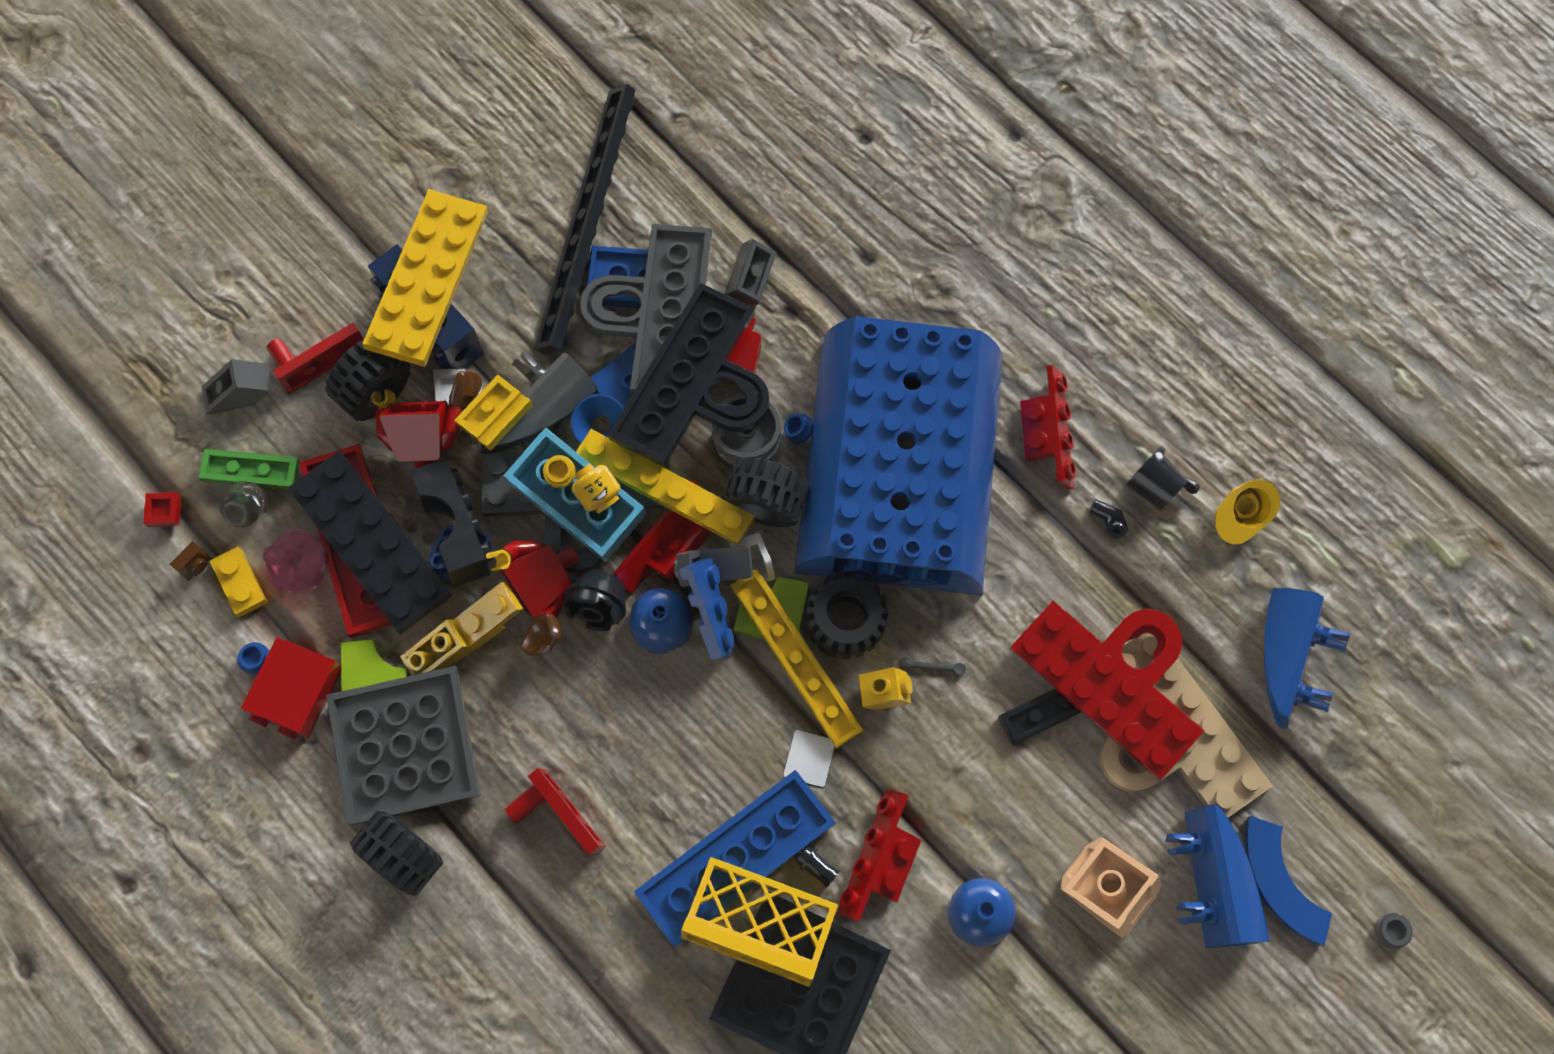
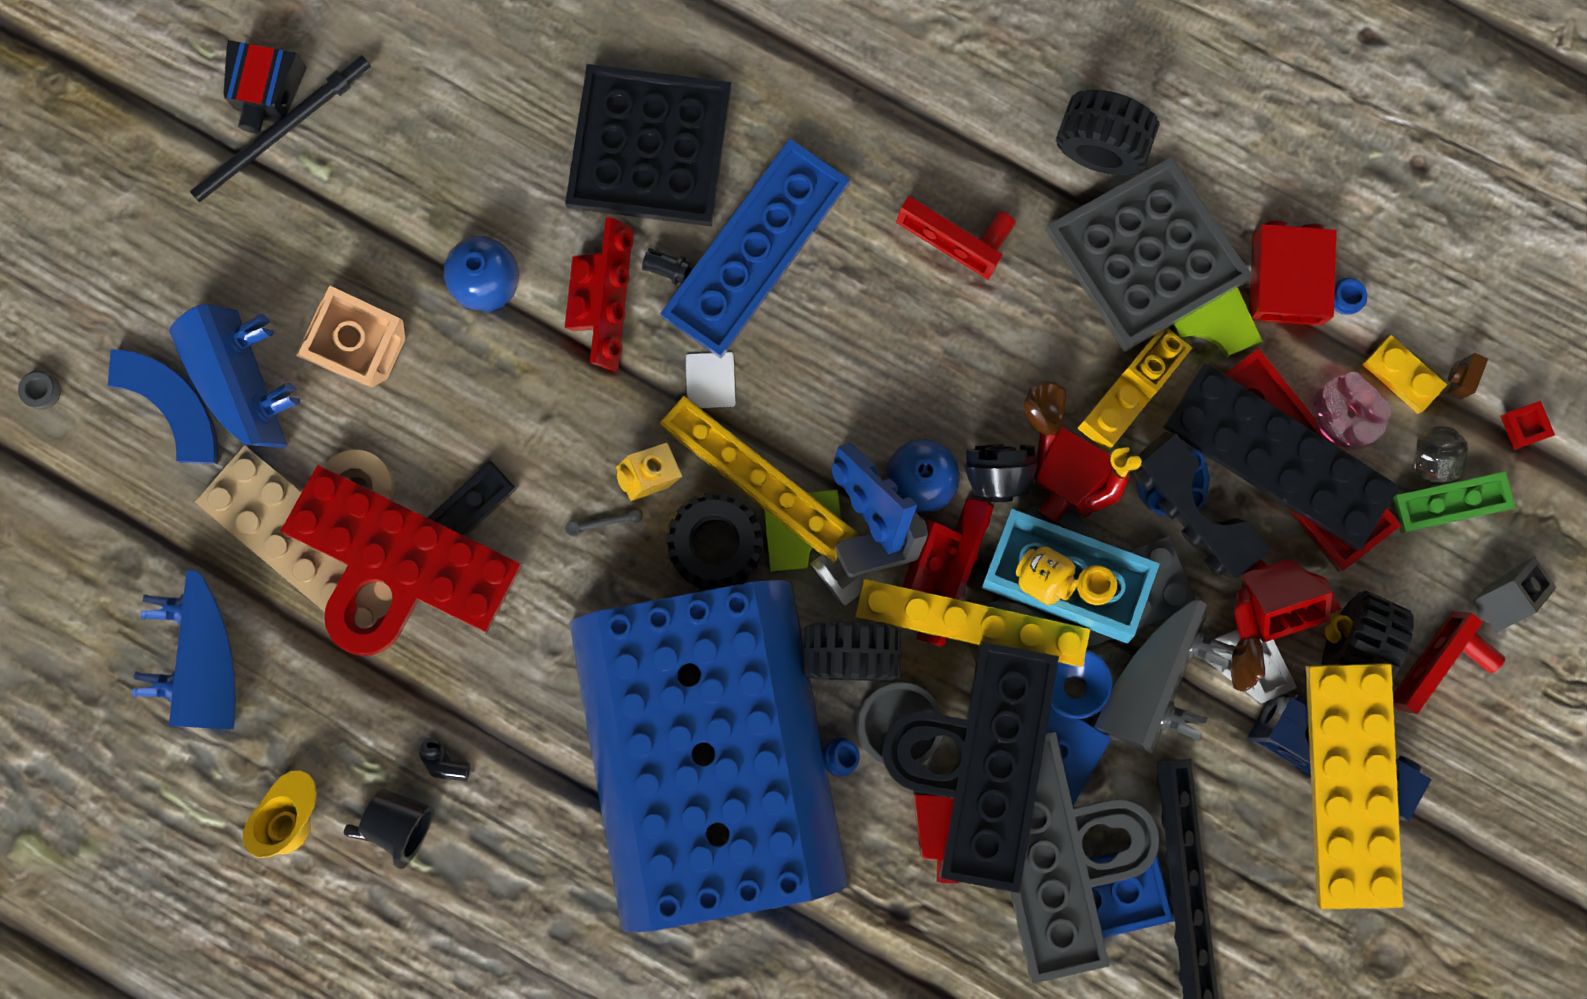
camera: 165 degrees right, 10 degrees up
yellow plate [455,375,533,451] -> none
yellow fence [681,857,838,987] -> none
dark grey slope [725,238,777,305] -> none
red bracket [1020,365,1077,490] -> none

